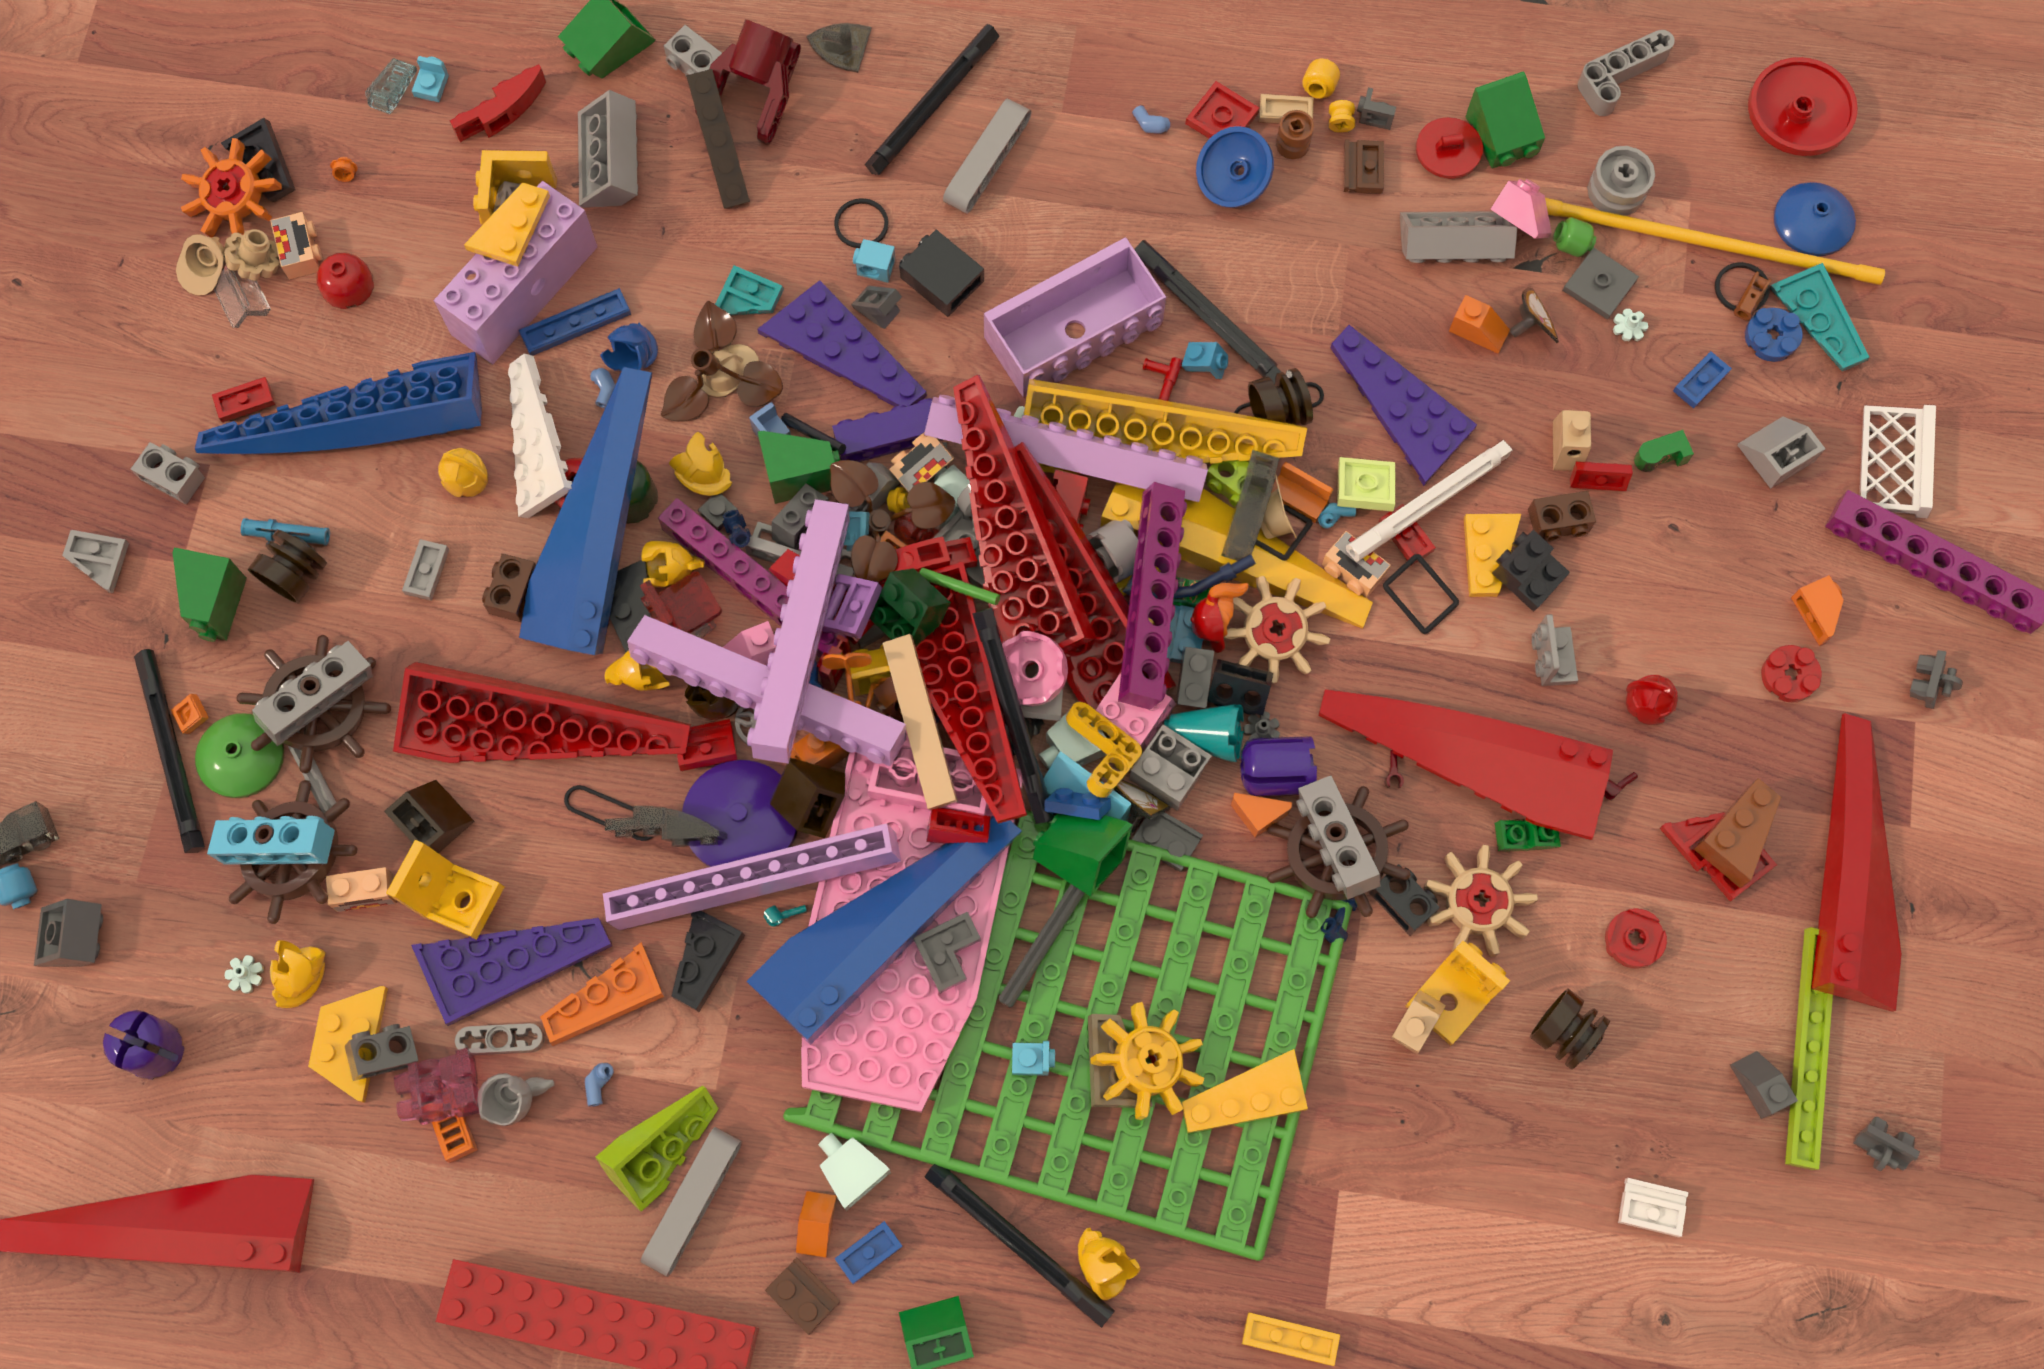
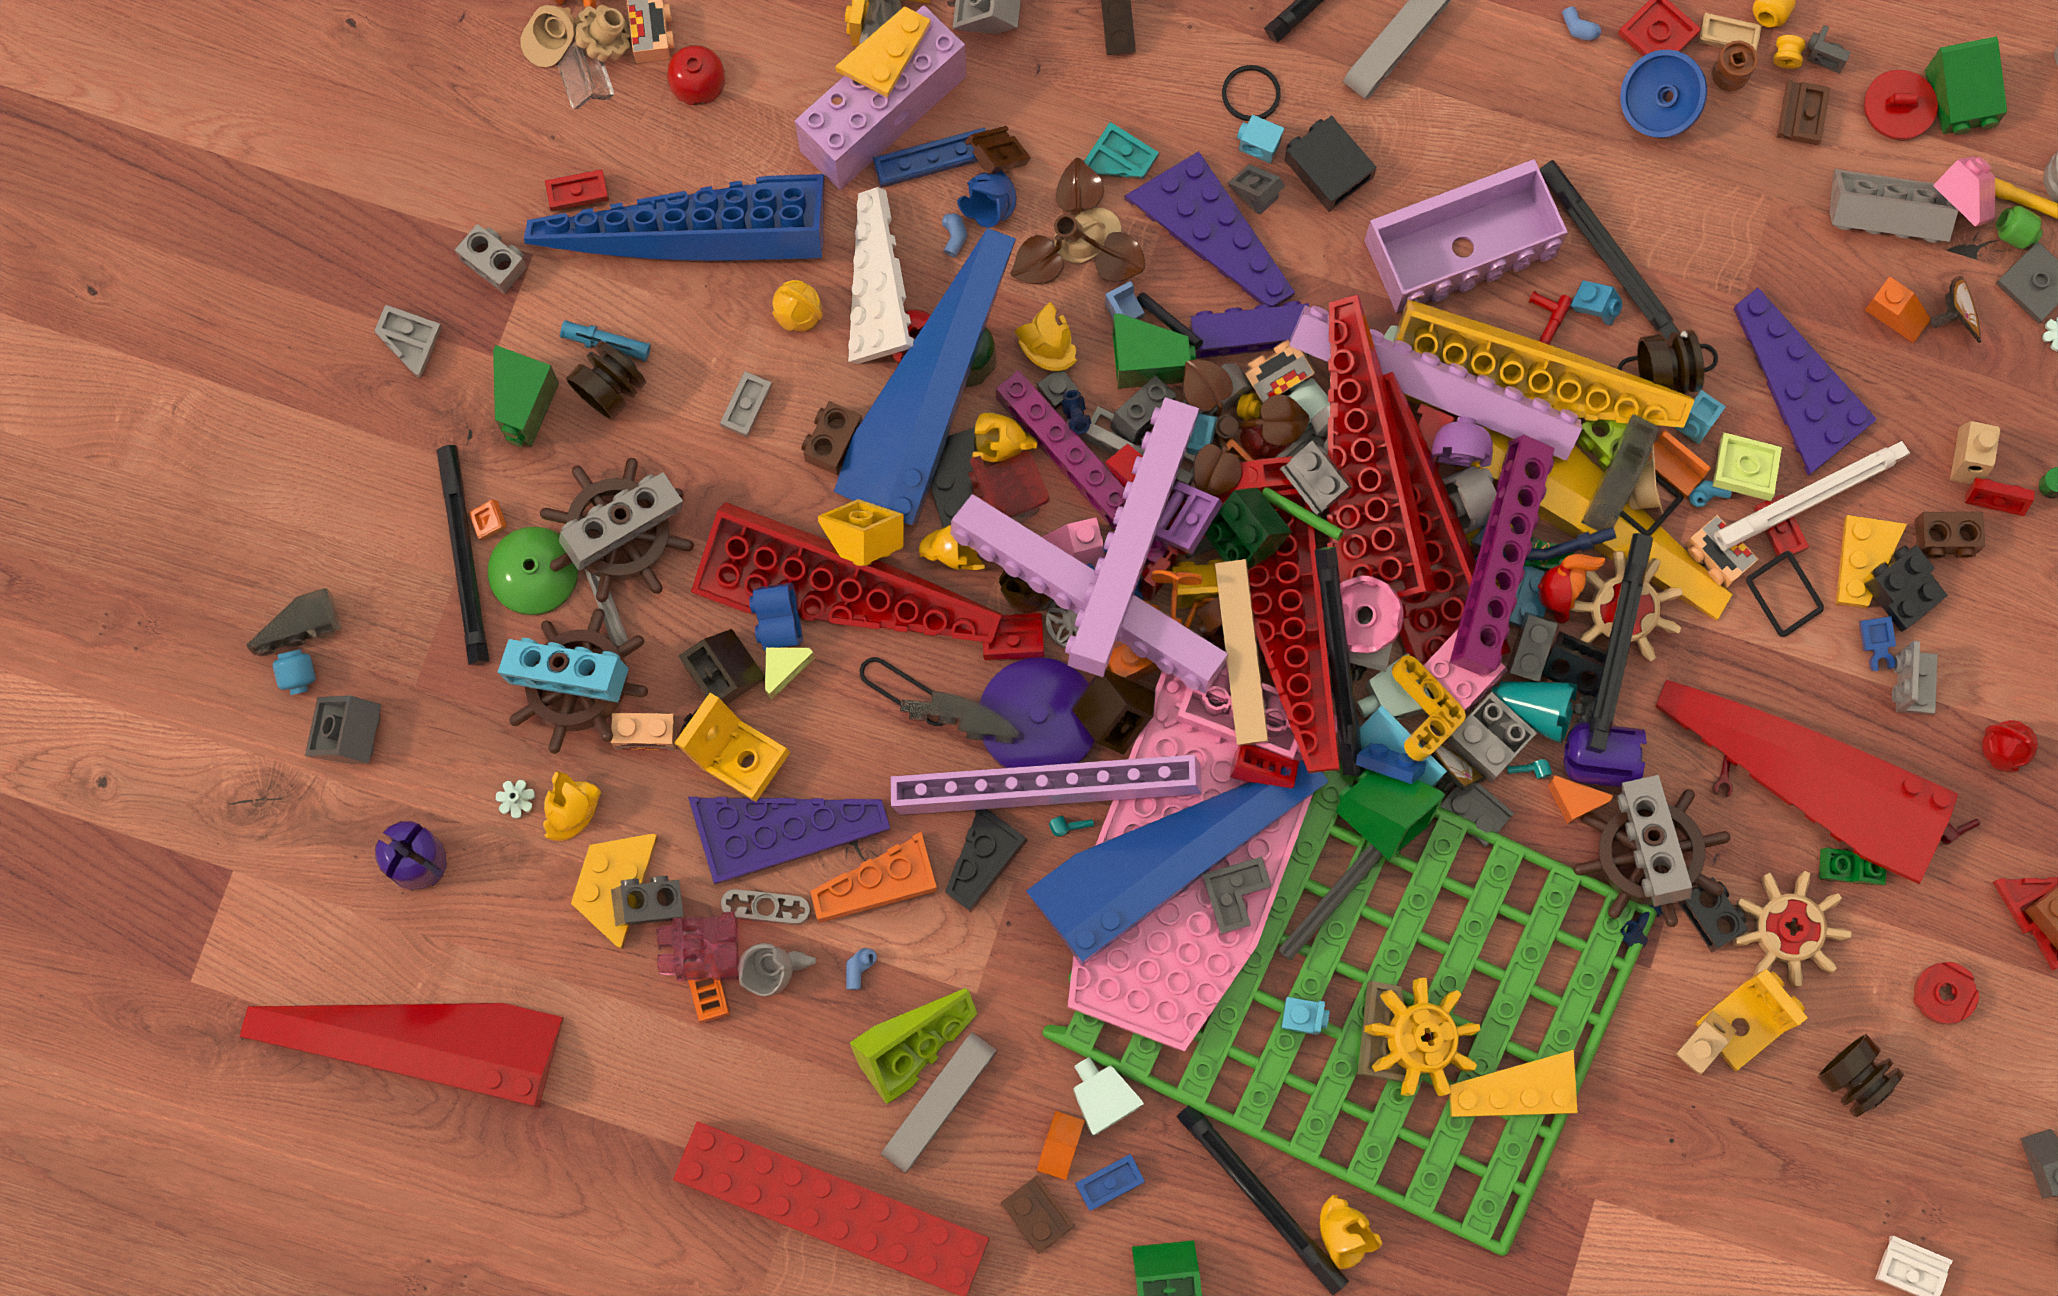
camera: 10 degrees right, 5 degrees up
none -> blue brick [749,582,803,650]
none -> yellowish green slope [765,648,815,700]
none -> yellow slope [818,499,904,566]
none -> reddish brown plate [965,126,1031,175]
none -> plate [1280,440,1353,516]
none -> medium lavender cylinder [1431,417,1493,467]
none -> teal hand [1507,759,1552,780]
none -> black piece [1586,533,1653,754]
none -> medium azure bracket [1675,390,1726,444]
none -> blue plate [1859,616,1896,671]

